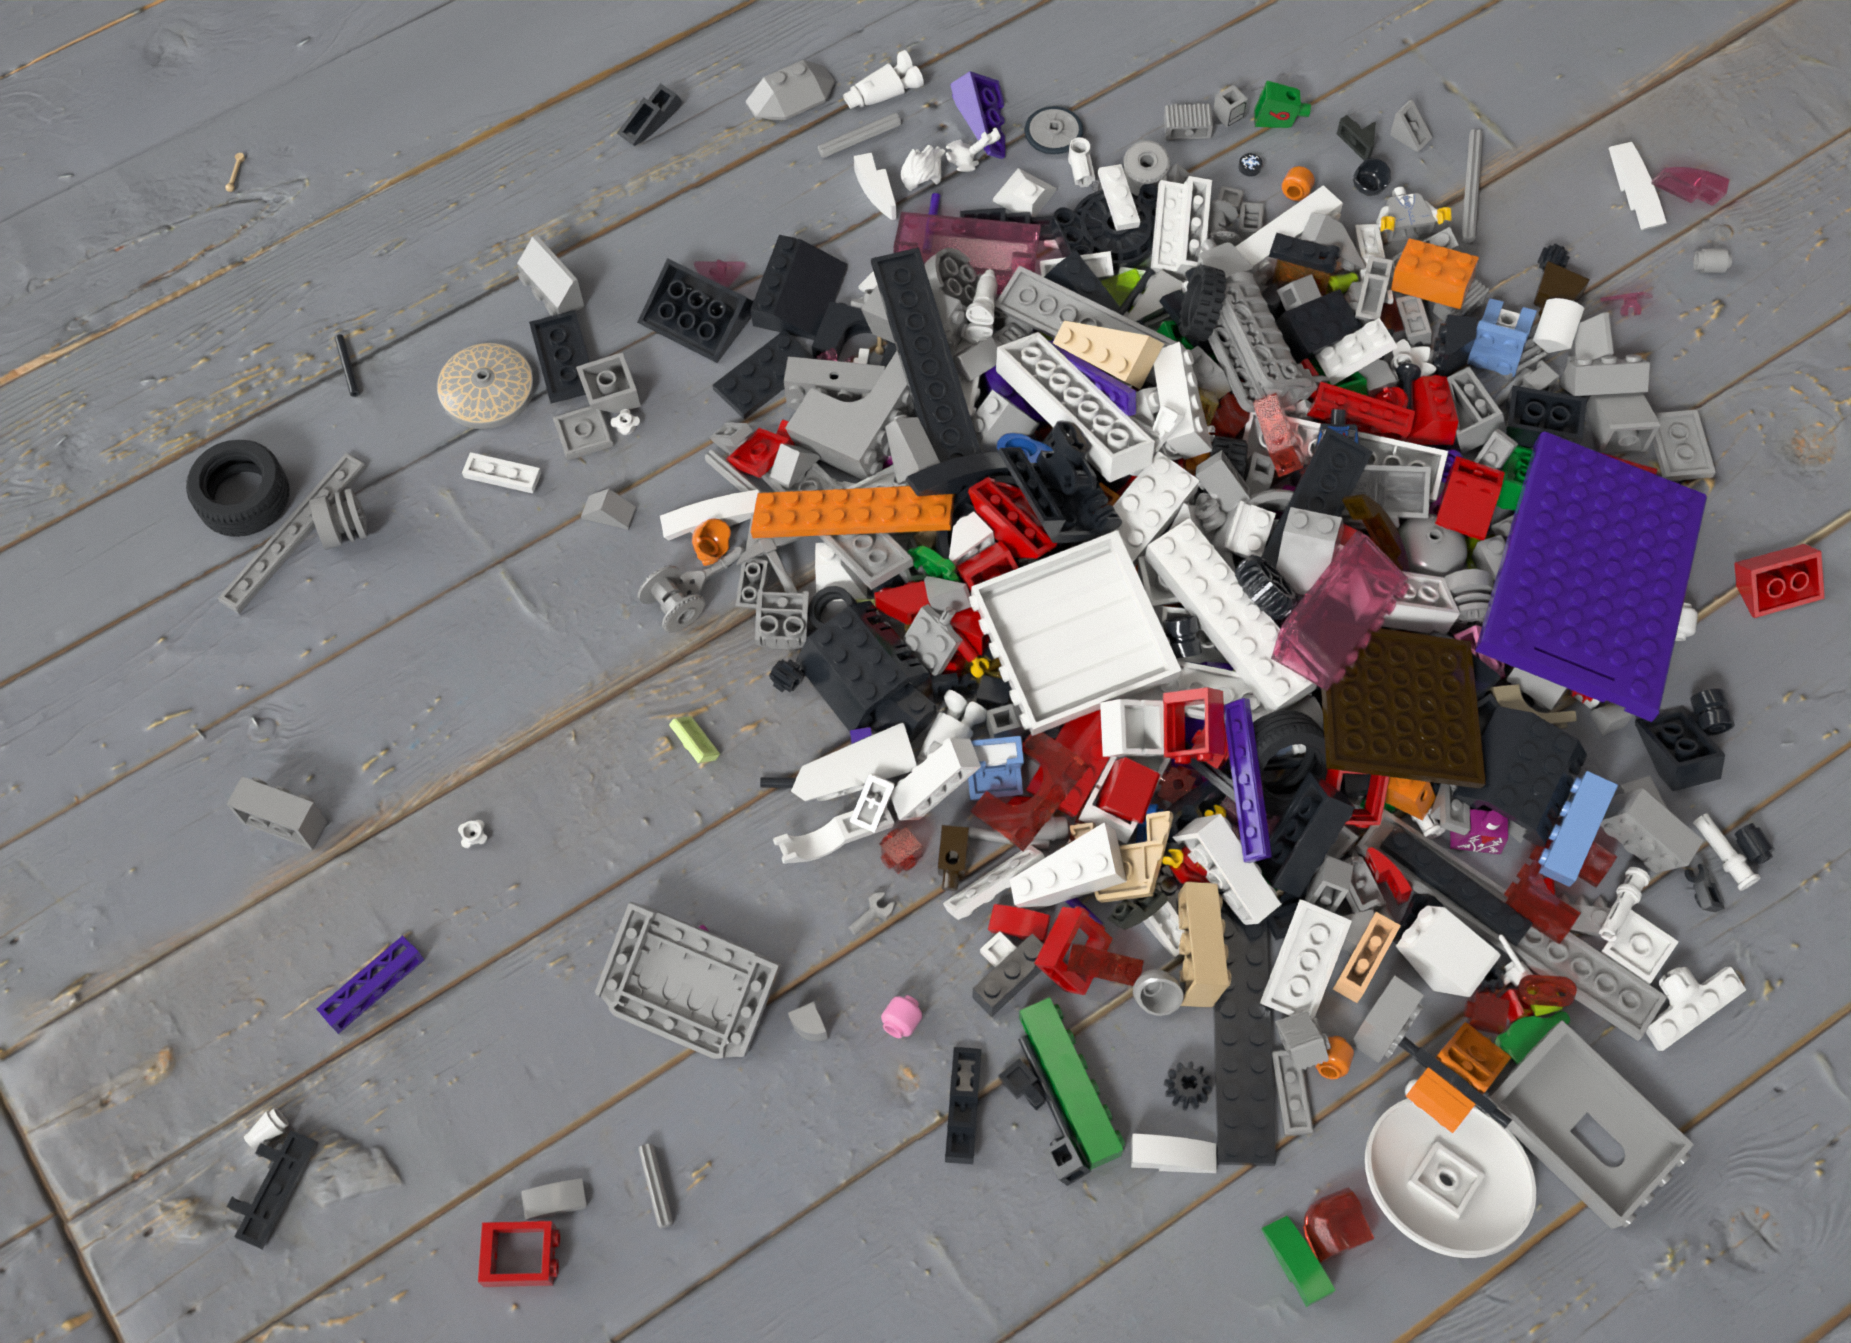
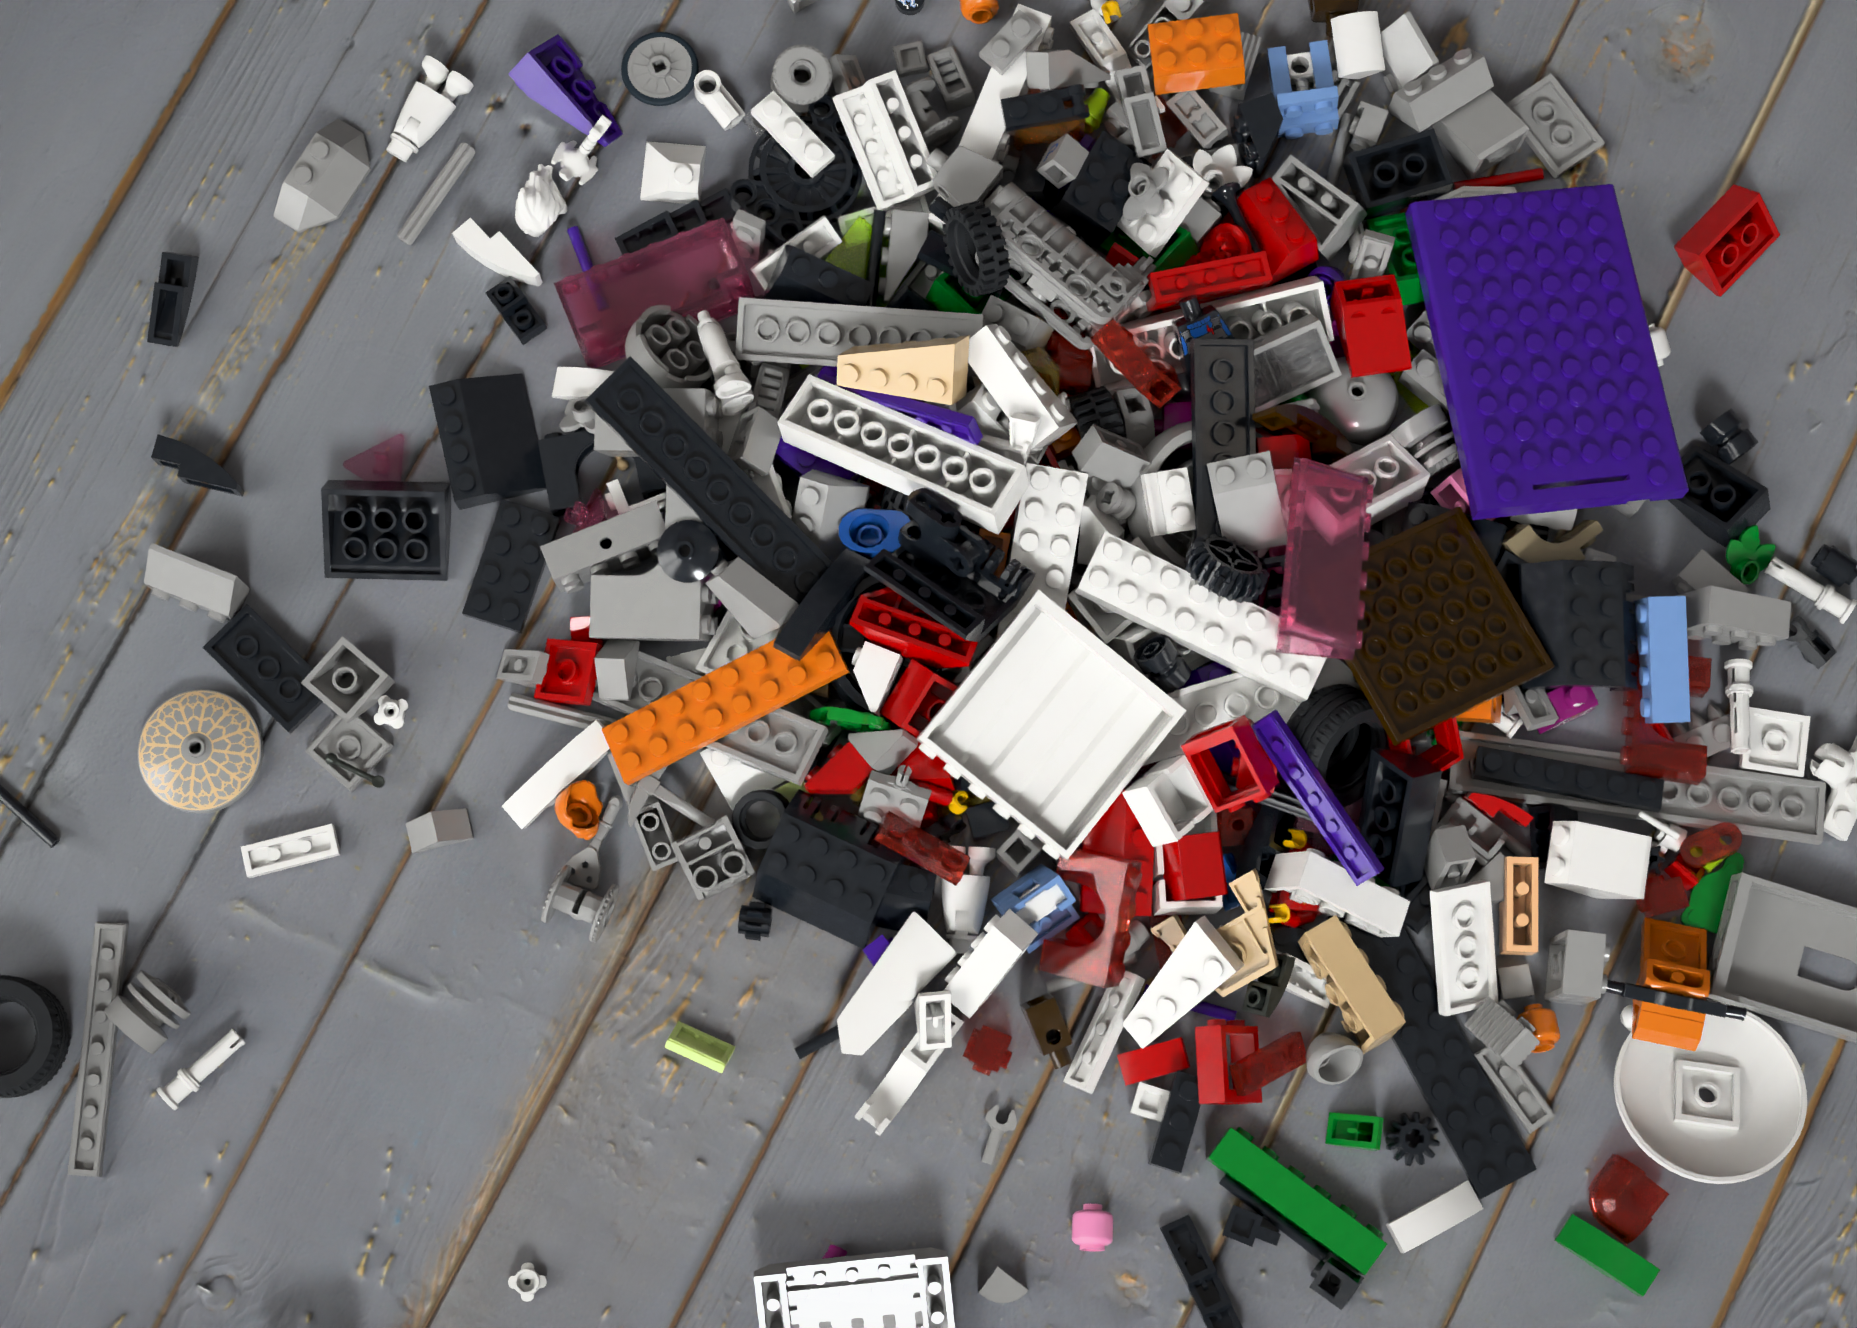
camera: 30 degrees left, 15 degrees up
none -> black slope [151,434,244,497]
none -> white pin [156,1028,246,1111]
none -> pearl dark grey hinge [325,753,385,788]
none -> black slope [486,276,547,345]
none -> black dish [657,520,719,583]
none -> light grey plate [731,209,766,261]
none -> clear red plate [874,811,970,886]
none -> light grey plate [979,9,1042,75]
none -> light grey plate [1026,274,1058,302]
none -> light grey animal [1123,163,1169,221]
none -> green slope [1325,1112,1384,1151]
none -> light grey tile [1496,964,1535,1000]
none -> green plate [1726,525,1776,585]

